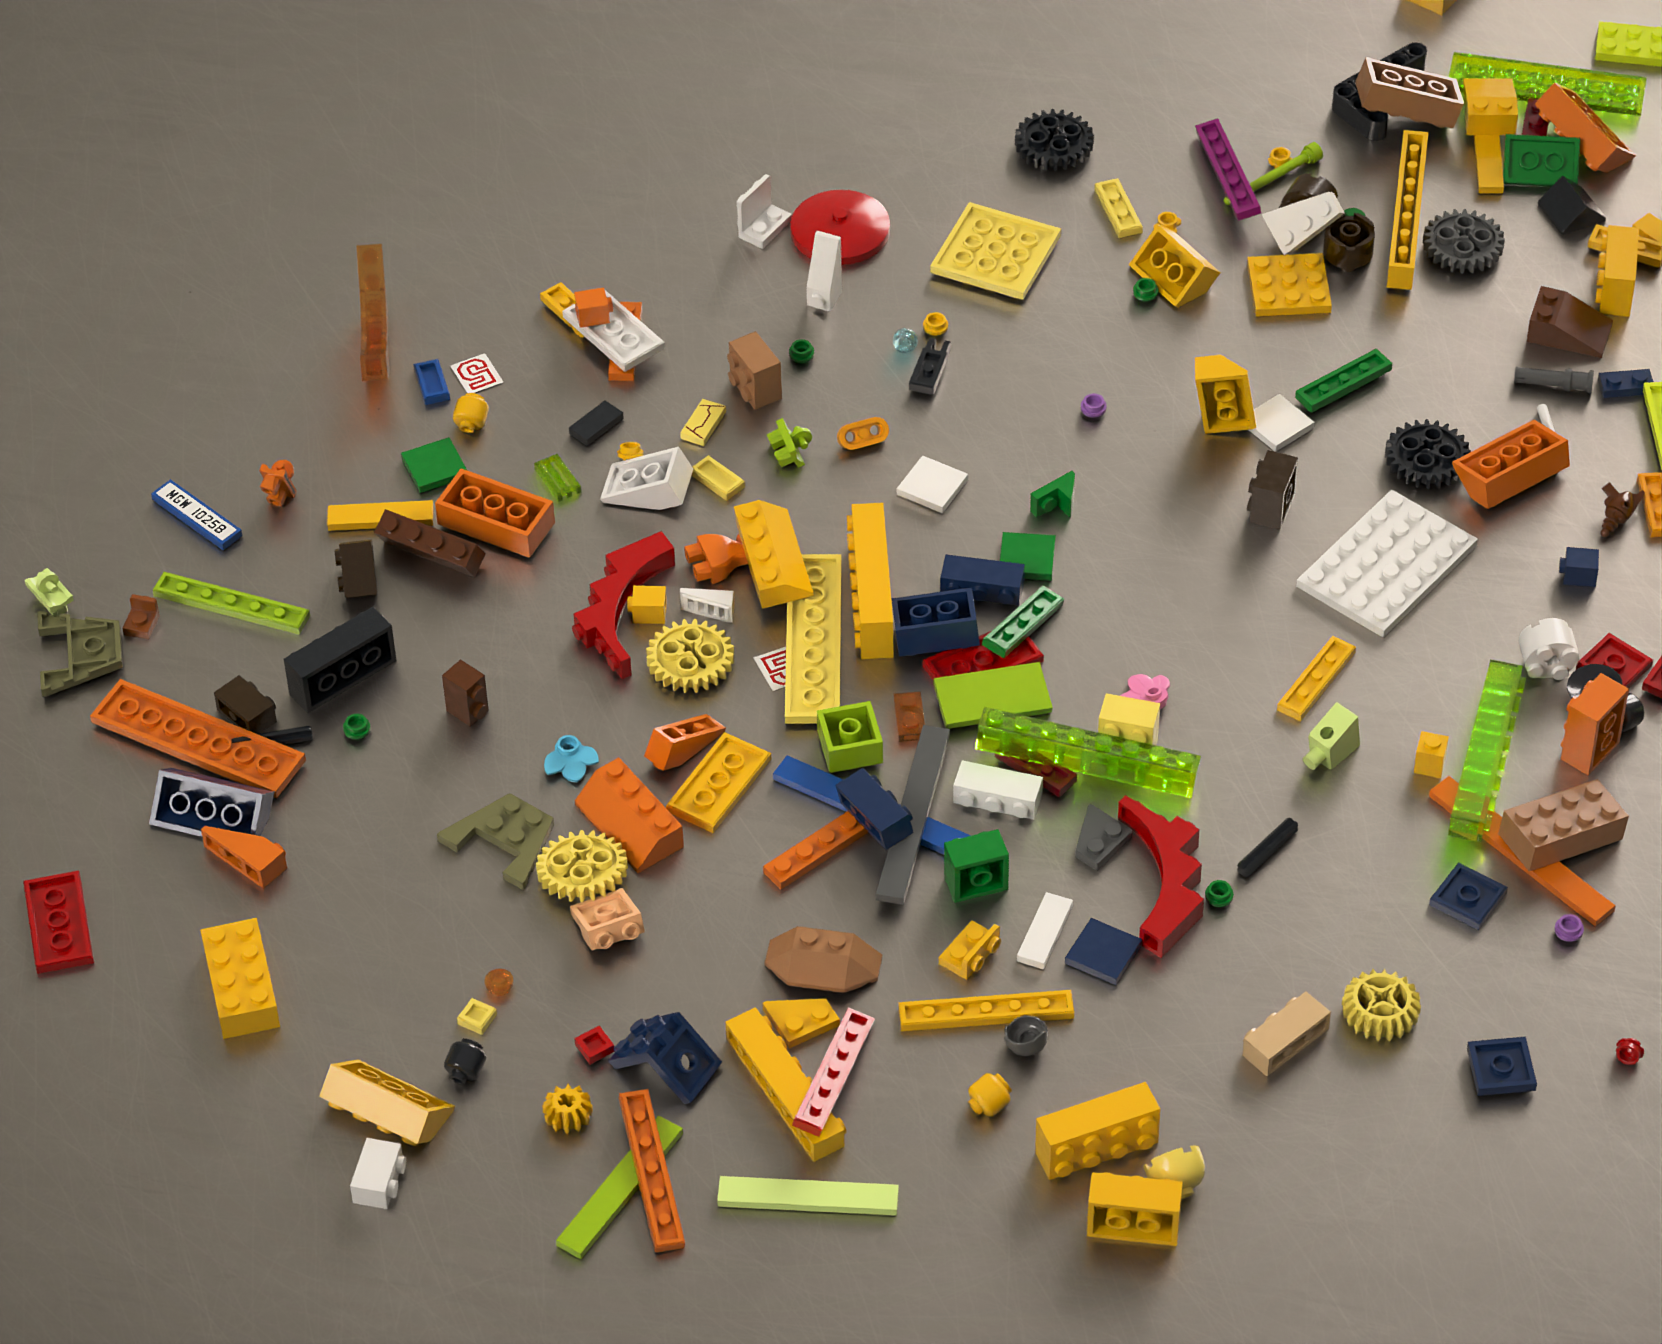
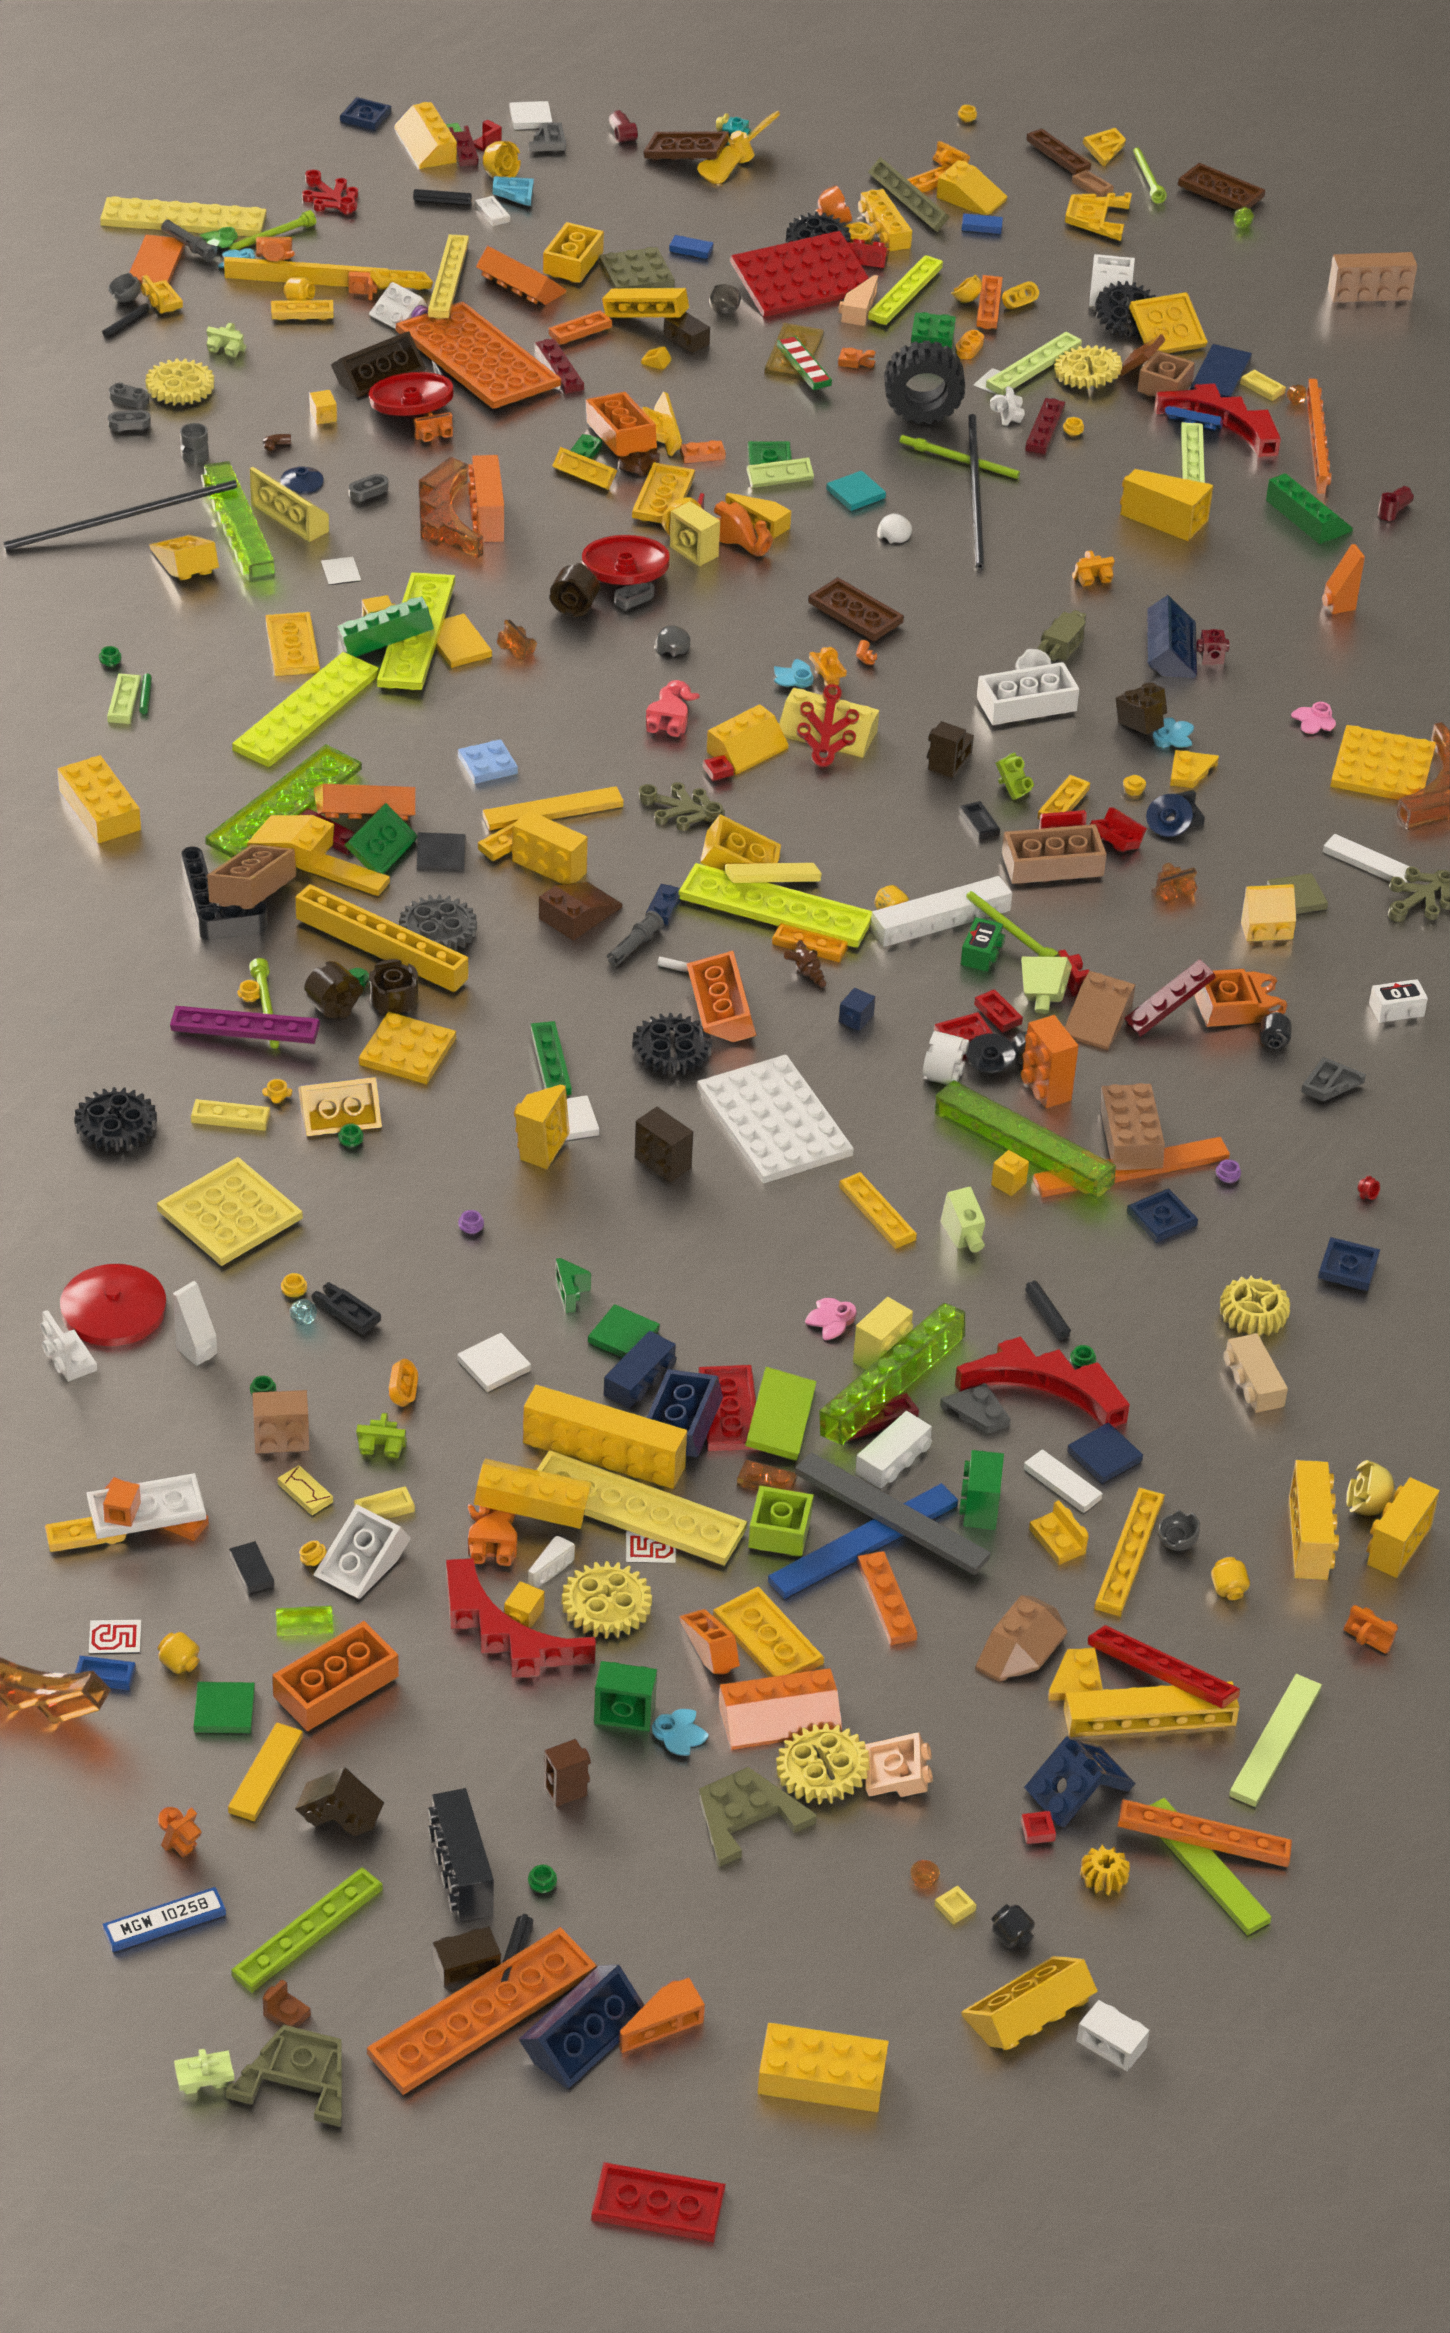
camera: 70 degrees left, 5 degrees down
reddish brown brick [374,509,486,577] -> none
dark blue brick [835,768,914,850] -> none
green tile [982,586,1064,658] -> none
white wing [1261,192,1345,255] -> none
none -> green brick [594,1661,657,1732]
none -> orange hips [1343,1605,1398,1654]

